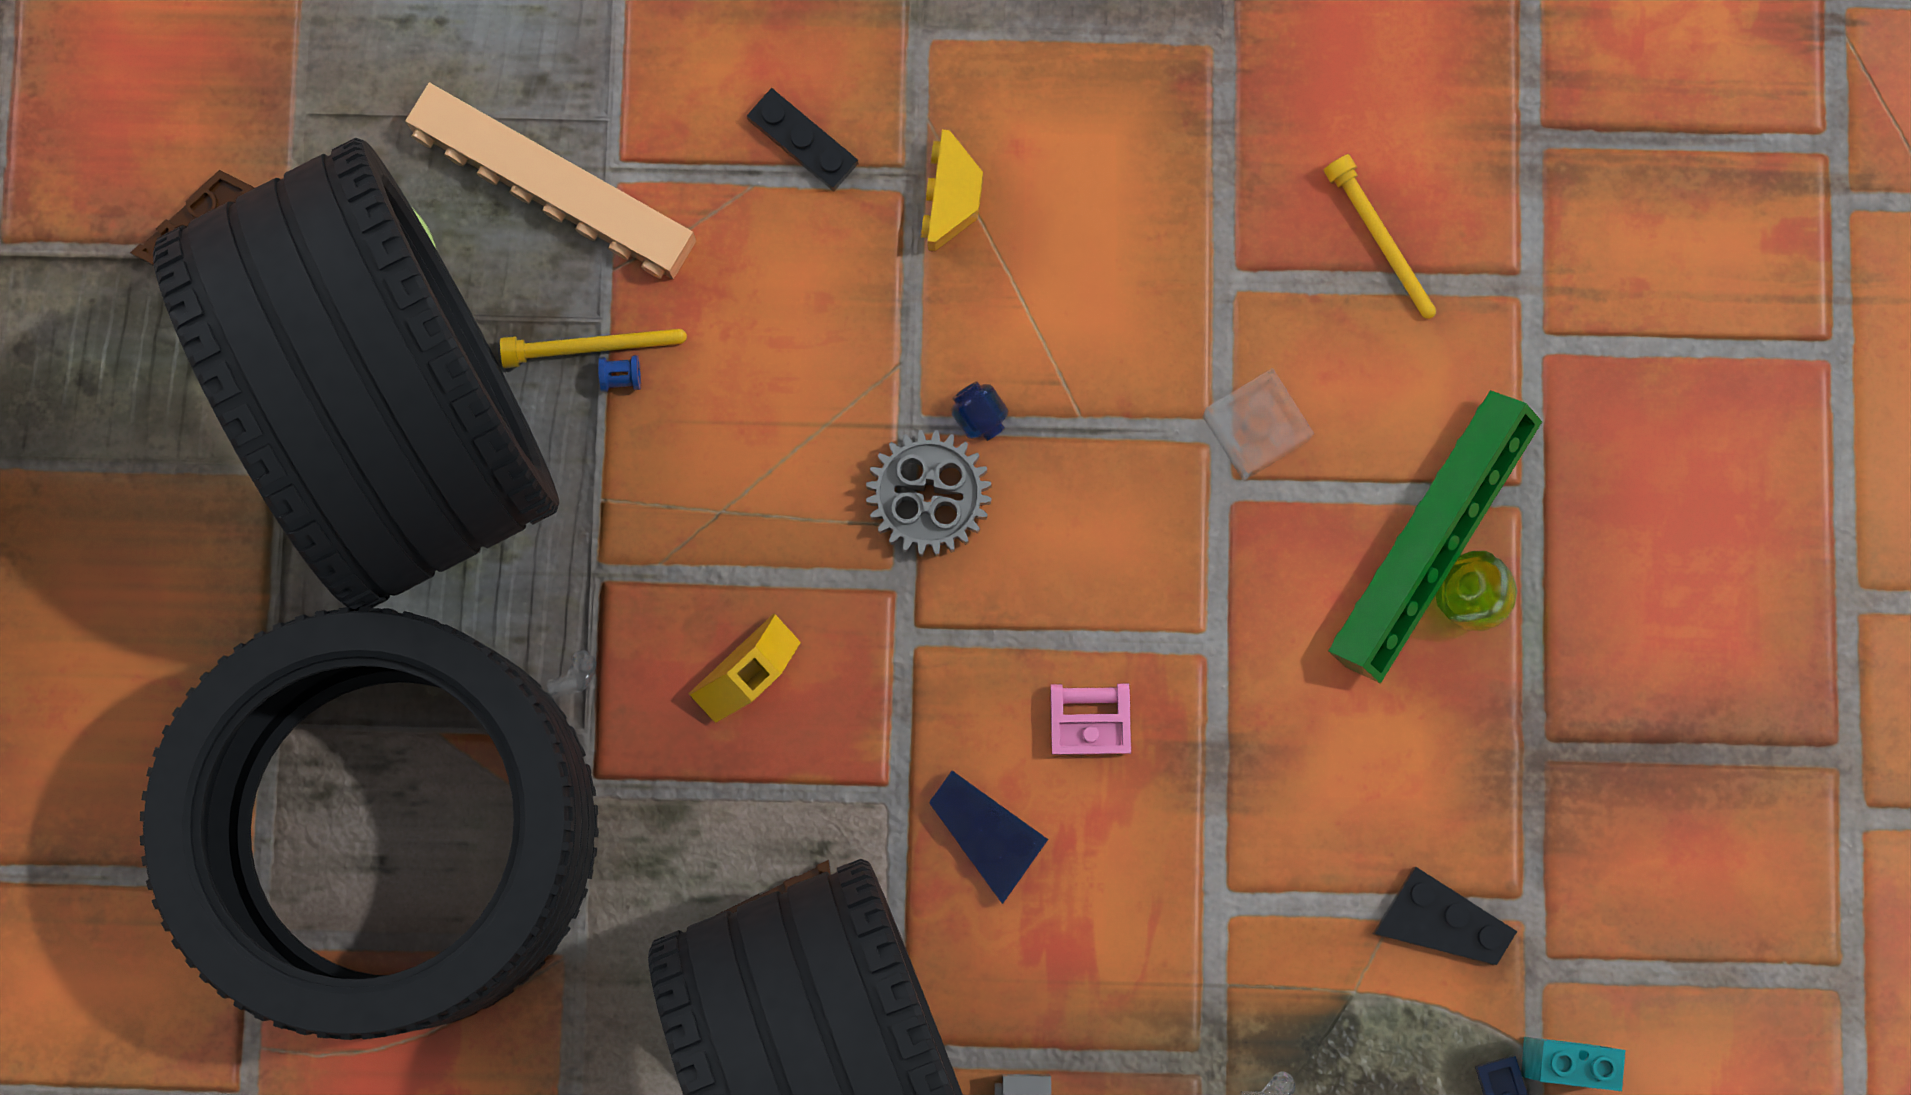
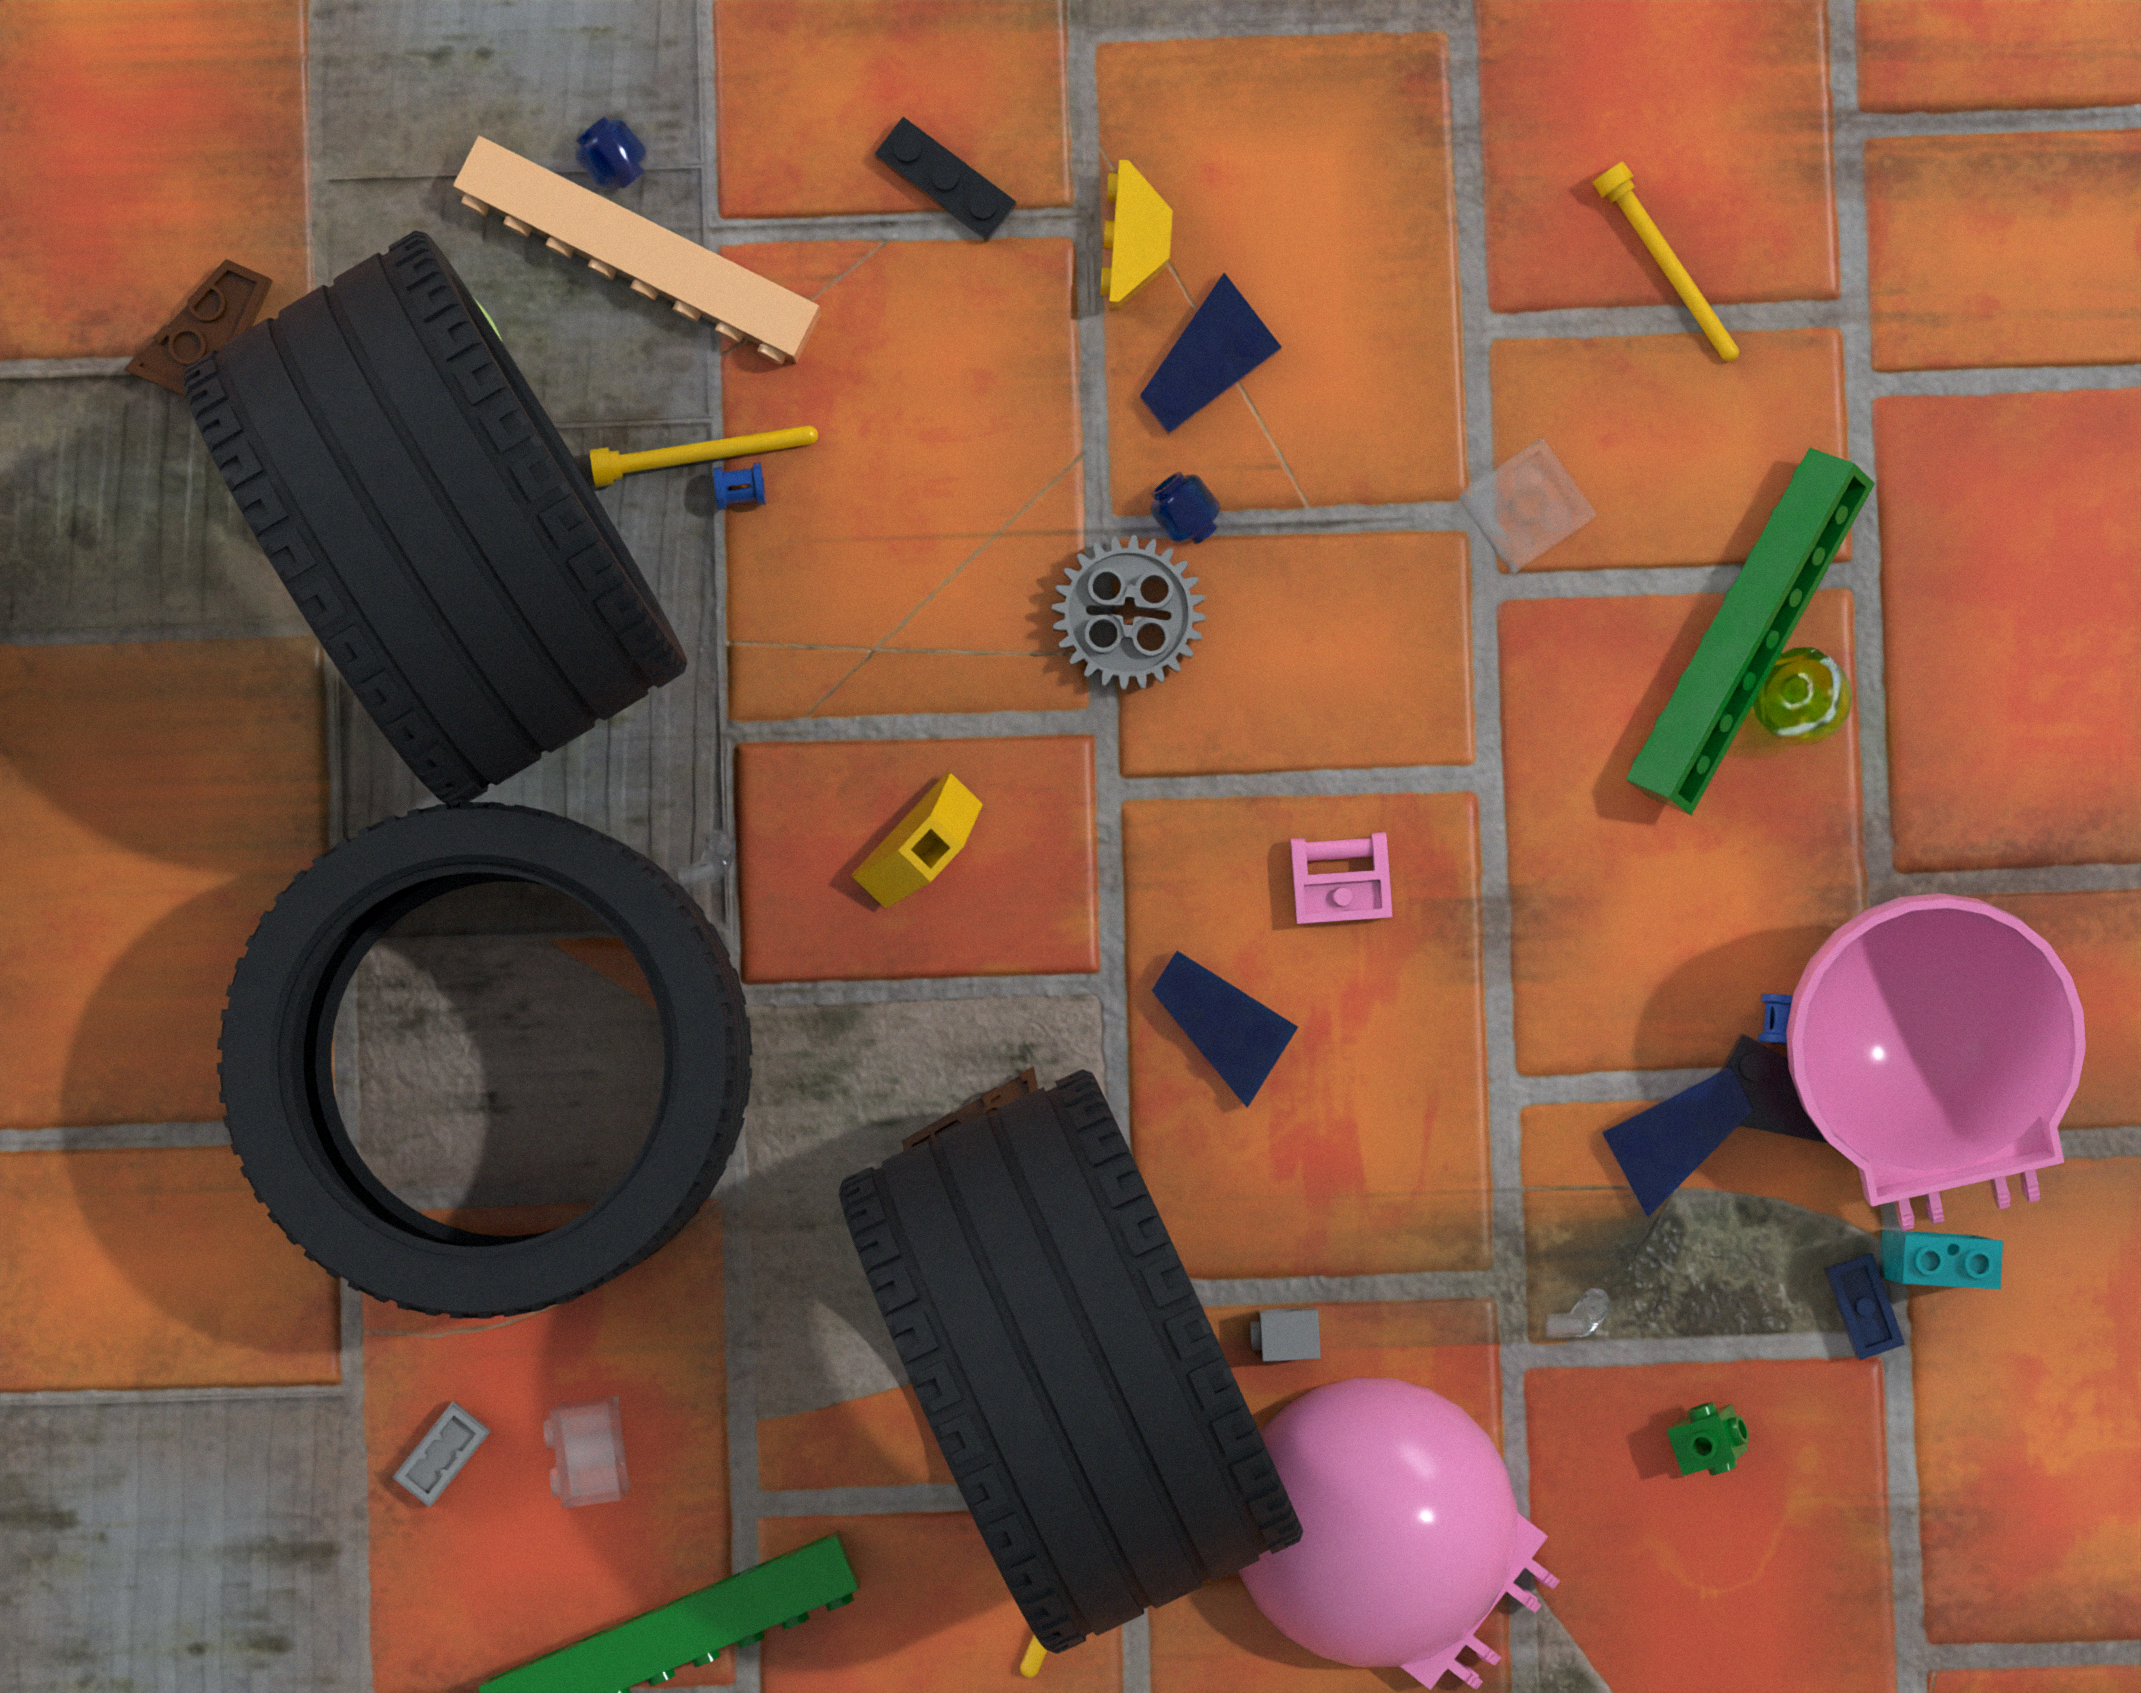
camera: 10 degrees left, 5 degrees up
none -> clear blue head [576,116,646,189]
none -> clear blue wing [1140,273,1282,436]
none -> clear blue wing [1603,1066,1754,1217]
none -> blue bush [1758,994,1793,1045]
none -> bright pink windscreen [1786,893,2086,1232]

